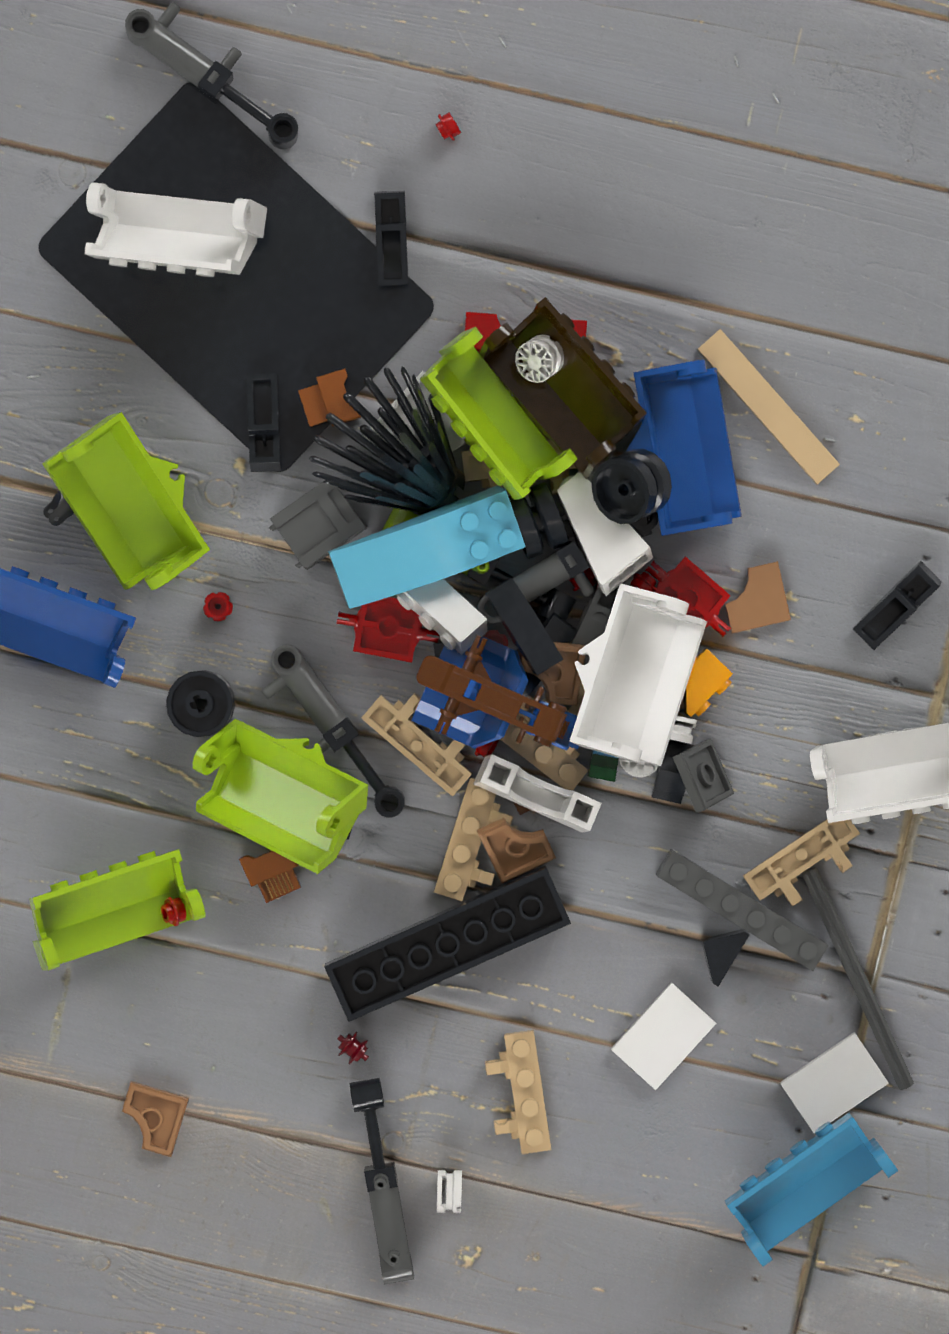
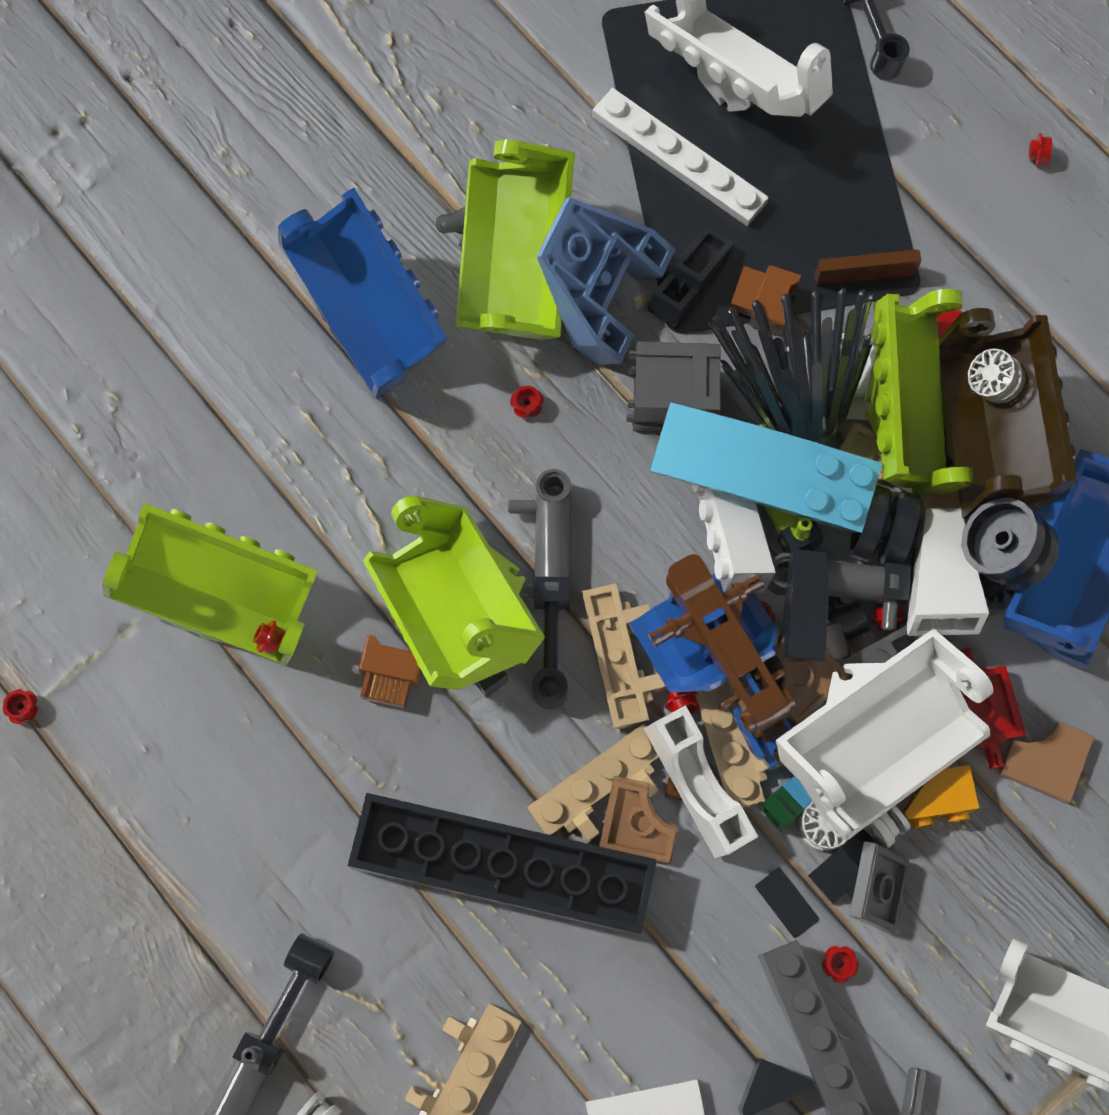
camera: 40 degrees right, 15 degrees down
medium nougat tile [122,1081,189,1157] -> none
black wheel [166,670,236,737] -> none
red plate [337,597,439,663] -> none
dark red wheel [337,1031,369,1065] -> none
black slope [374,191,408,286] -> none
tan hinge [743,819,860,906] -> none
none -> red plate [2,689,38,724]
none -> medium blue wedge [537,197,676,365]
none -> white plate [592,88,769,227]
none -> black sticker [755,867,819,938]
none -> reddish brown tile [815,249,922,285]
none -> red plate [822,946,859,983]

